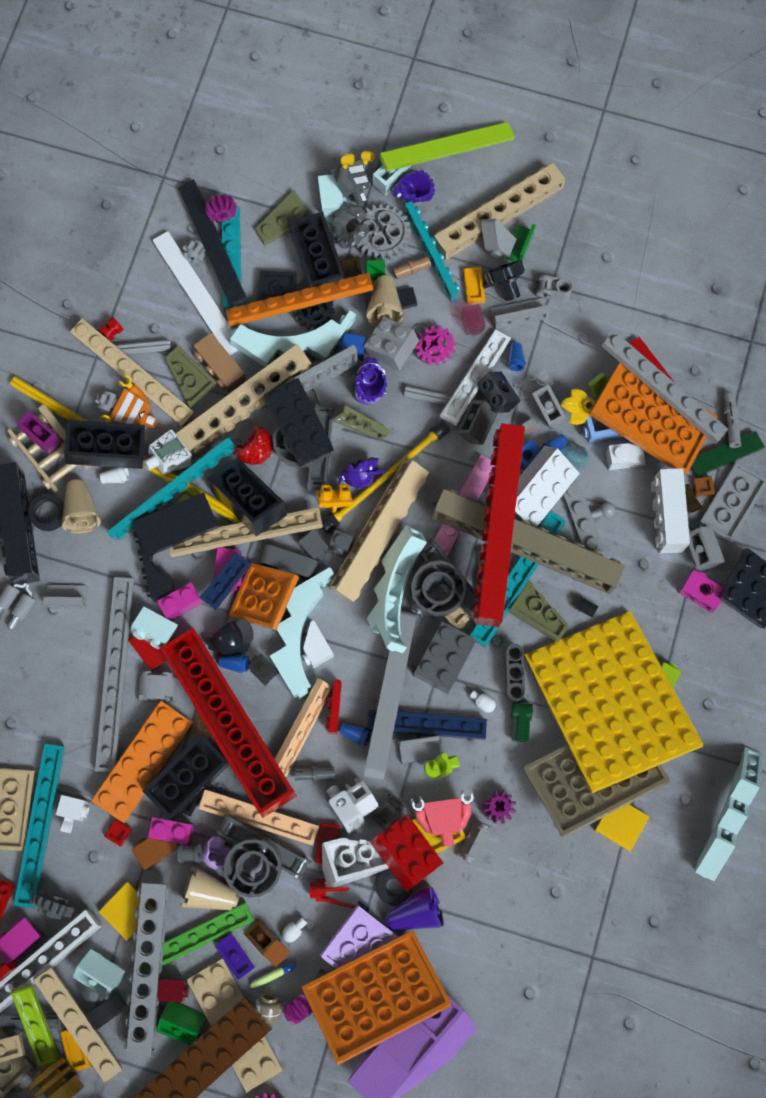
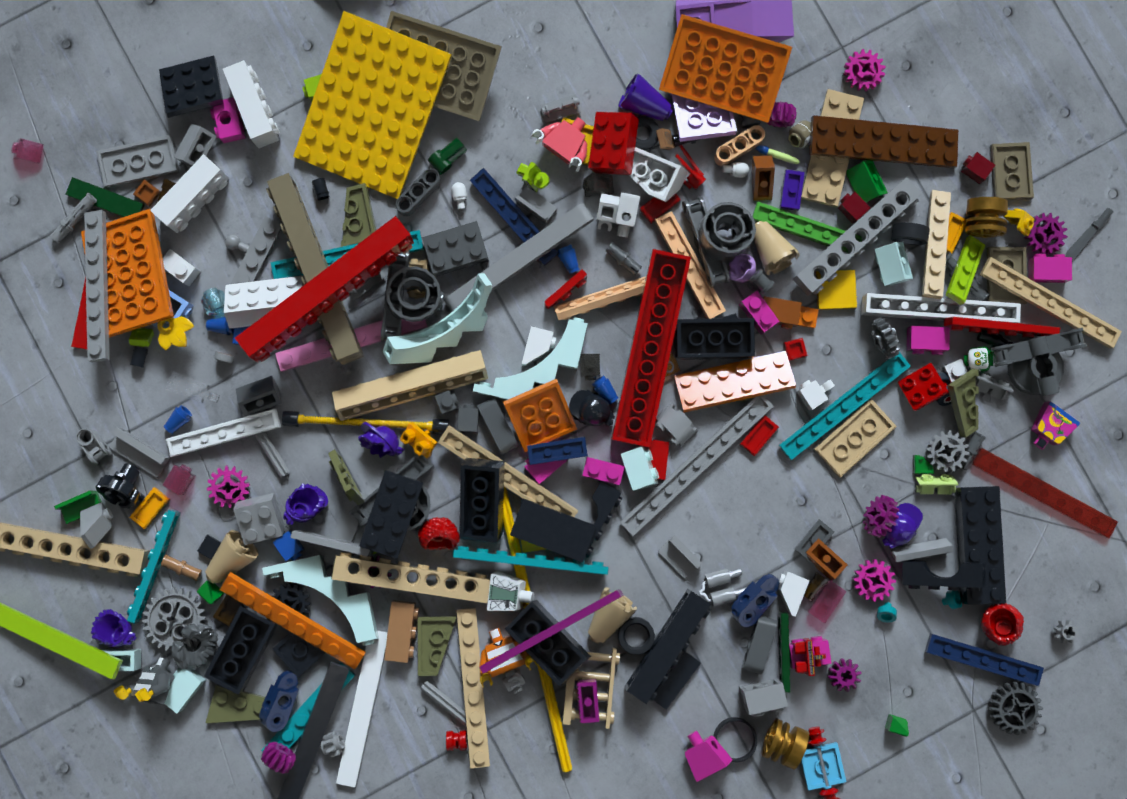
camera: 140 degrees left, 10 degrees up
white cone [100,467,130,484] -> none
black brick [477,371,520,414] -> none
magenta gear [482,790,516,824] -> none
light grey brick [532,384,568,429] -> none
yellow tile [594,804,650,852] -> none
none -> black piece [130,346,148,368]
none -> white brick [223,60,280,149]
none -> dark blue piece [259,671,299,732]
none -> magenta tile [480,589,624,674]
none -> medium nougat tile [656,128,675,150]
none -> light nougat beam [714,125,765,166]
none -> red tile [740,415,779,456]
none -> orange plate [798,306,819,329]

